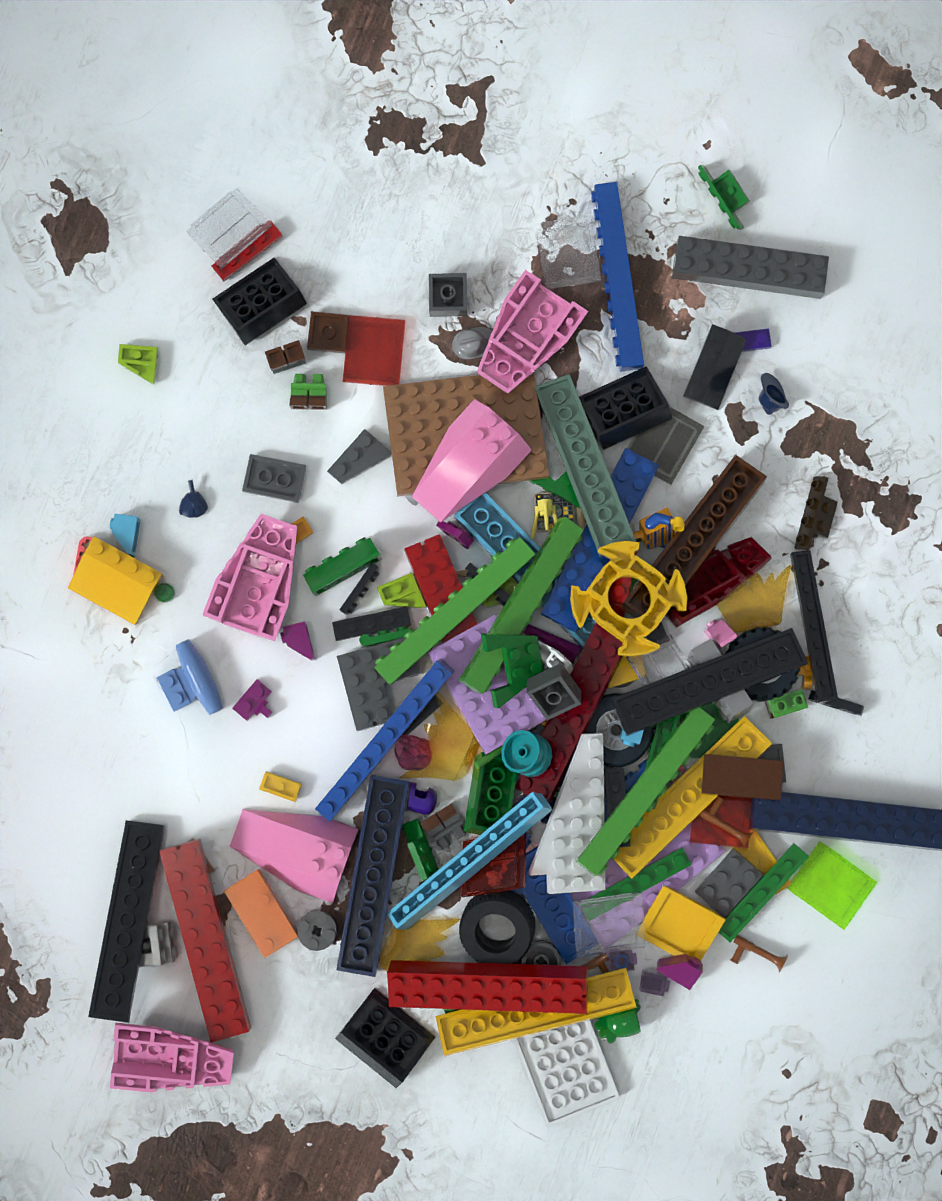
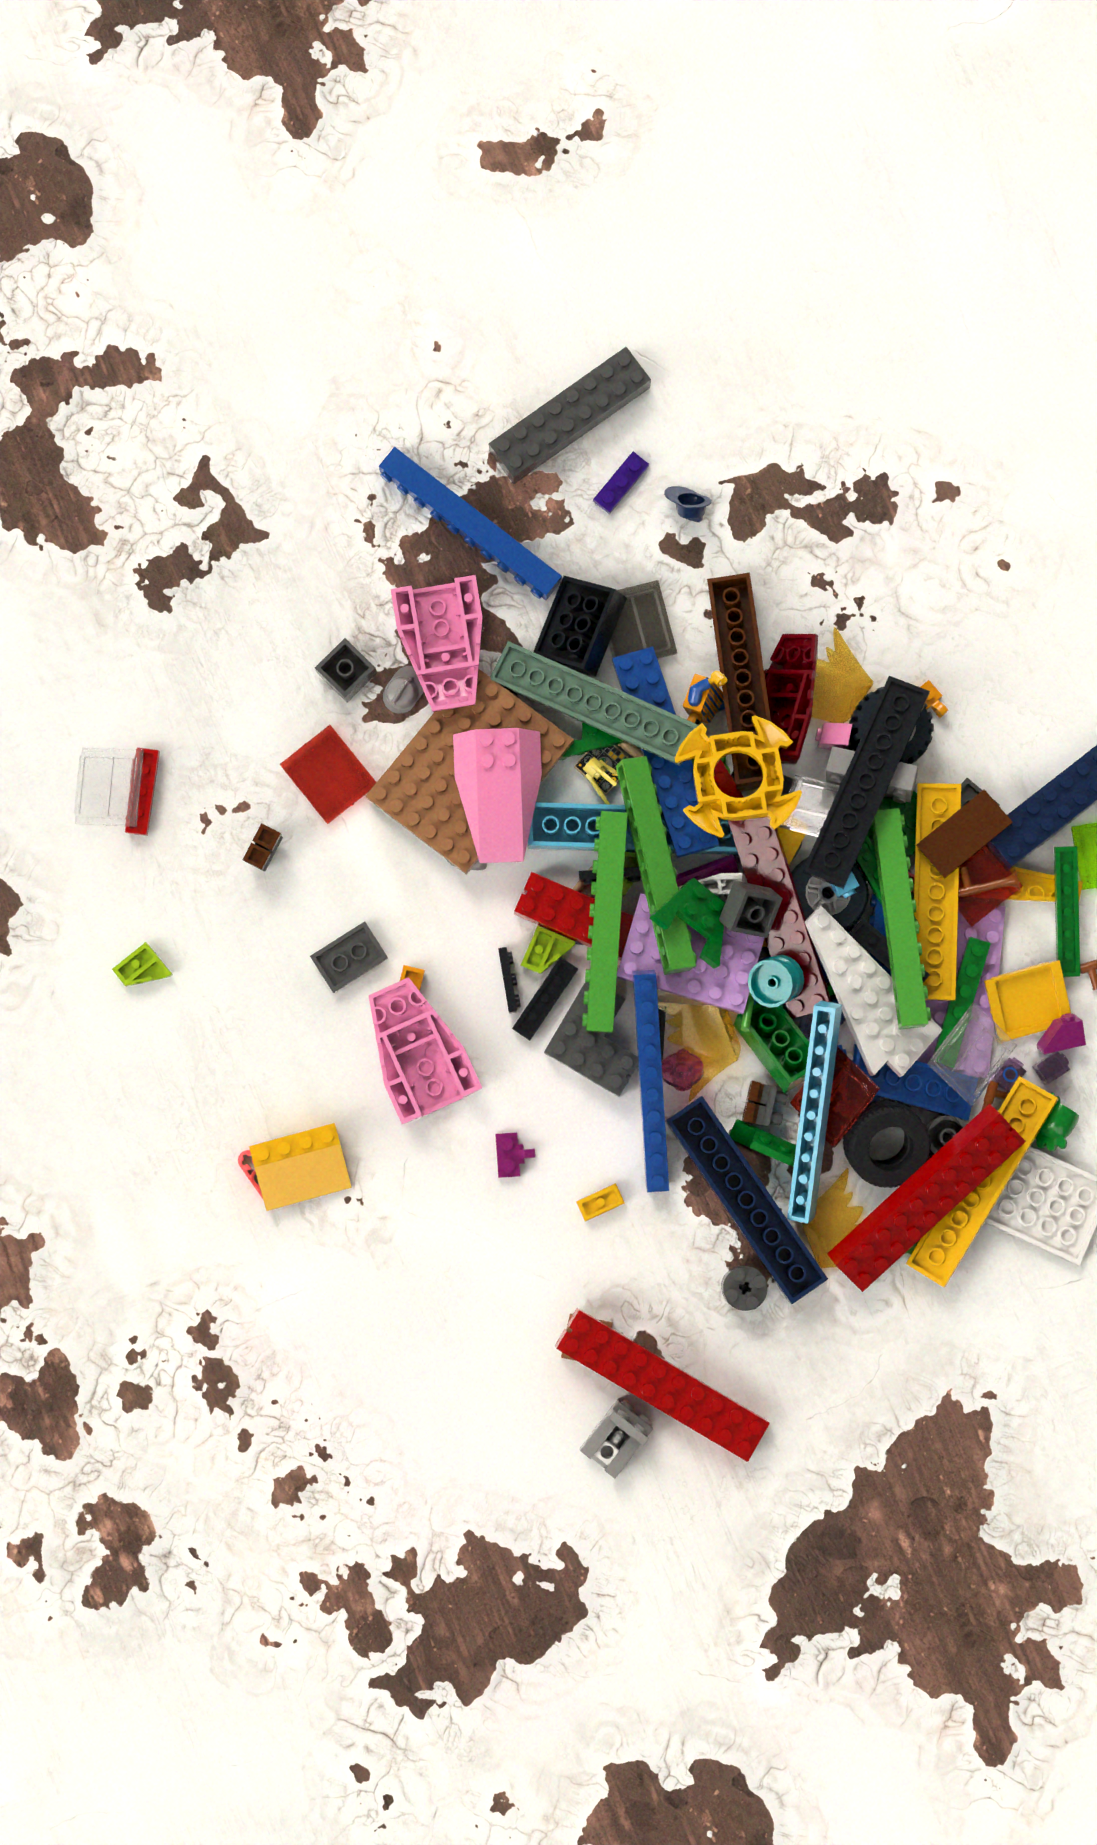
camera: 45 degrees left, 0 degrees up
black plate [88,820,165,1023] -> none
medium azure slope [110,514,141,557] -> none
bright pink wedge [110,1023,234,1092] -> none
green tile [154,583,175,603] -> none
medium blue plate [157,639,223,715] -> none
dark blue piece [179,480,208,518] -> none
black slope [212,258,307,345] -> none
orange brick [224,869,298,958] -> none
bright pink wedge [230,809,359,903] -> none
magenta slope [280,621,315,661] -> none
hips [289,374,327,410] -> none
green slope [303,537,382,597] -> none
reddish brown plate [307,311,349,354] -> none
dark grey wing [327,429,392,484] -> none
black slope [335,988,435,1088] -> none
green plate [359,626,412,647] -> none
dark purple helmet [406,782,437,815] -> none
magenta hinge [436,521,474,550] -> none
clear piece [535,215,601,289] -> none
black slope [683,324,747,410] -> none
dark grey plate [695,848,763,918] -> none
green bracket [698,165,750,230] -> none
bright green hips [765,689,808,719] -> none
black plate [790,550,838,703] -> none
dark brown bracket [794,476,838,550] -> none
black beam [808,690,864,716] -> none

